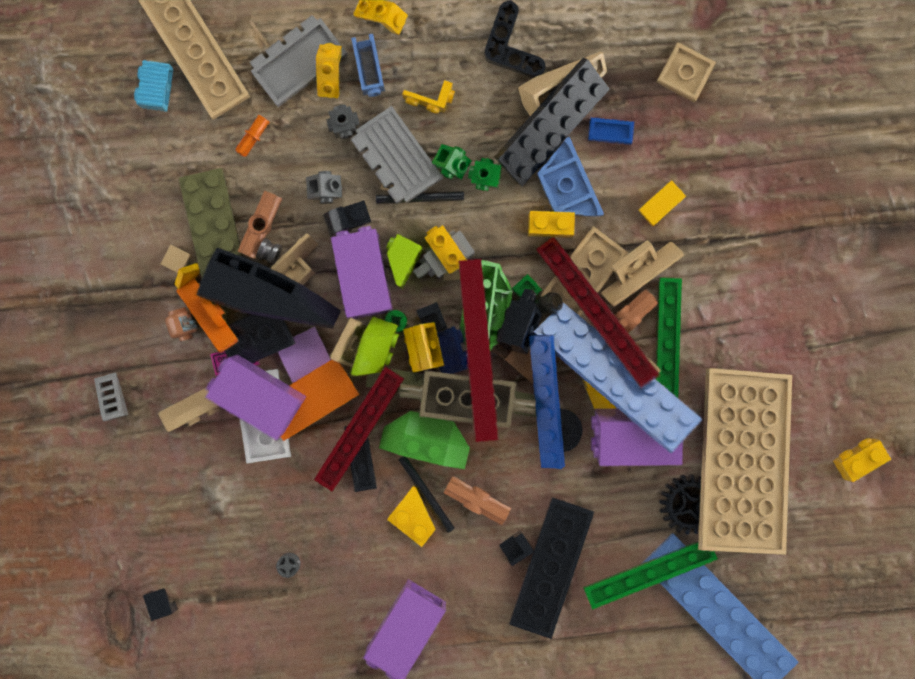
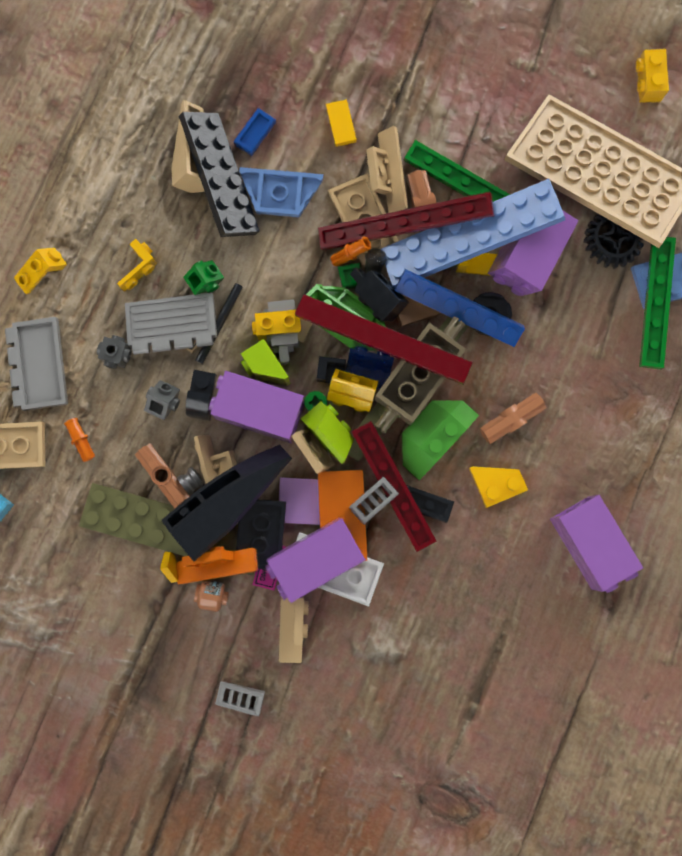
camera: 55 degrees left, 5 degrees down
black panel [143,588,178,621] -> none
tan tile [161,245,192,273] -> none
dark grey wheel [276,553,301,578] -> none
yellow bracket [316,43,342,98] -> none
medium blue window [351,34,385,97] -> none
black bar [398,456,455,533] -> none
green brick [468,158,502,191] -> none
black beam [484,0,546,78] -> none
black panel [499,530,534,566] -> none
black plate [509,497,595,639] -> none
yellow brick [528,211,575,238] -> none
tan tile [656,42,716,103] -> none
none -> orange axle [330,236,371,266]
none -> light grey slope [349,477,399,525]

